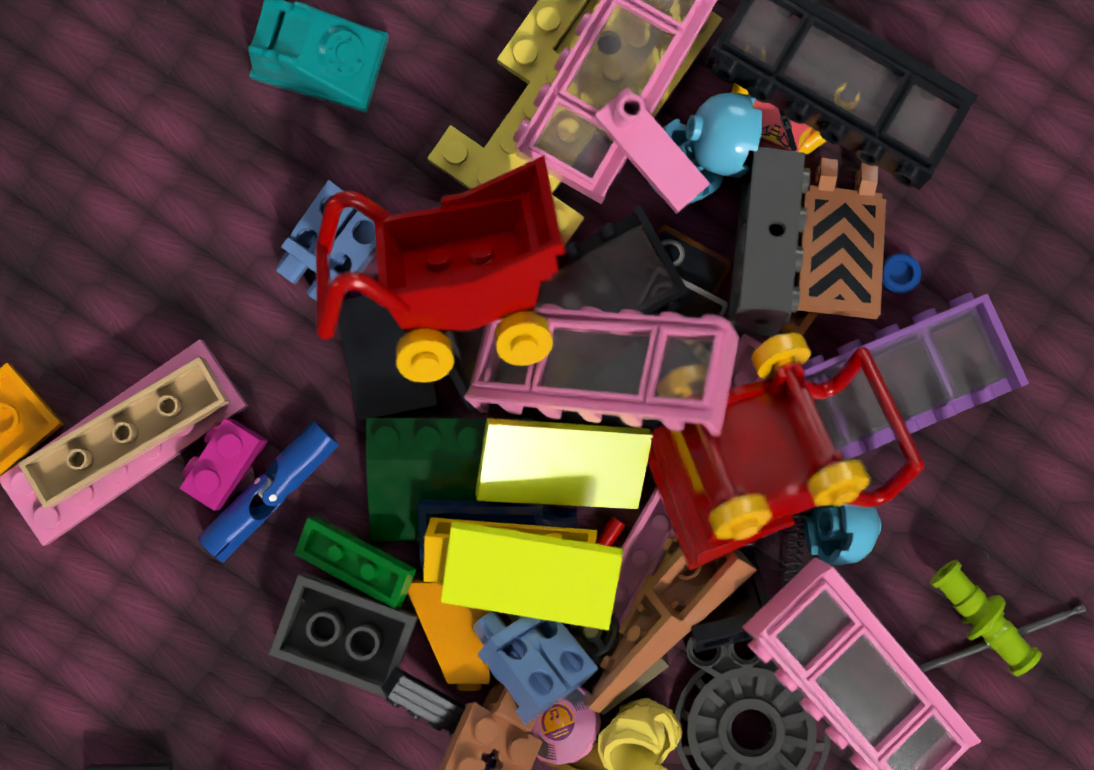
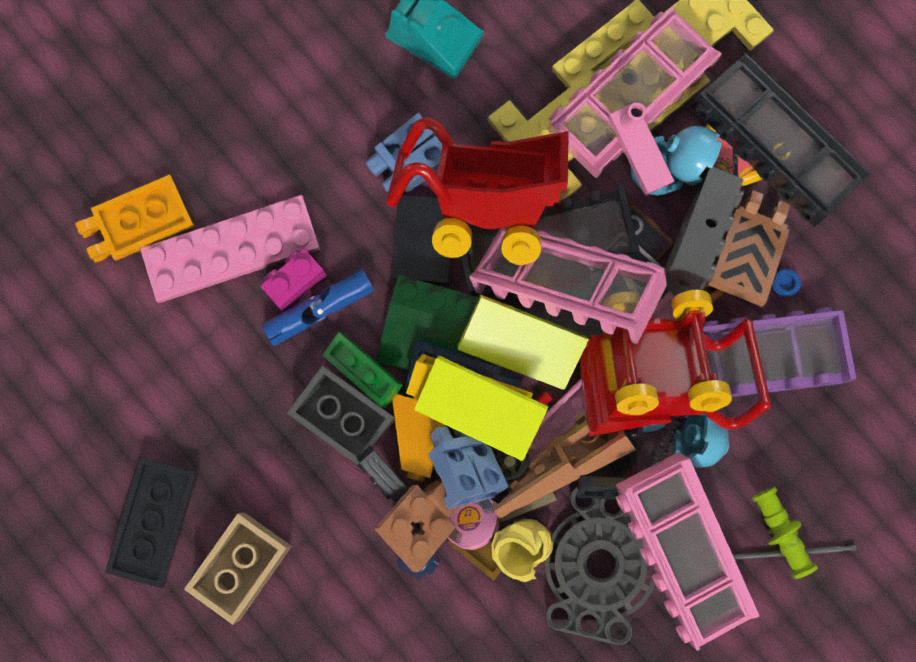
camera: 20 degrees right, 5 degrees down
tan piece [18,357,231,509] -> none

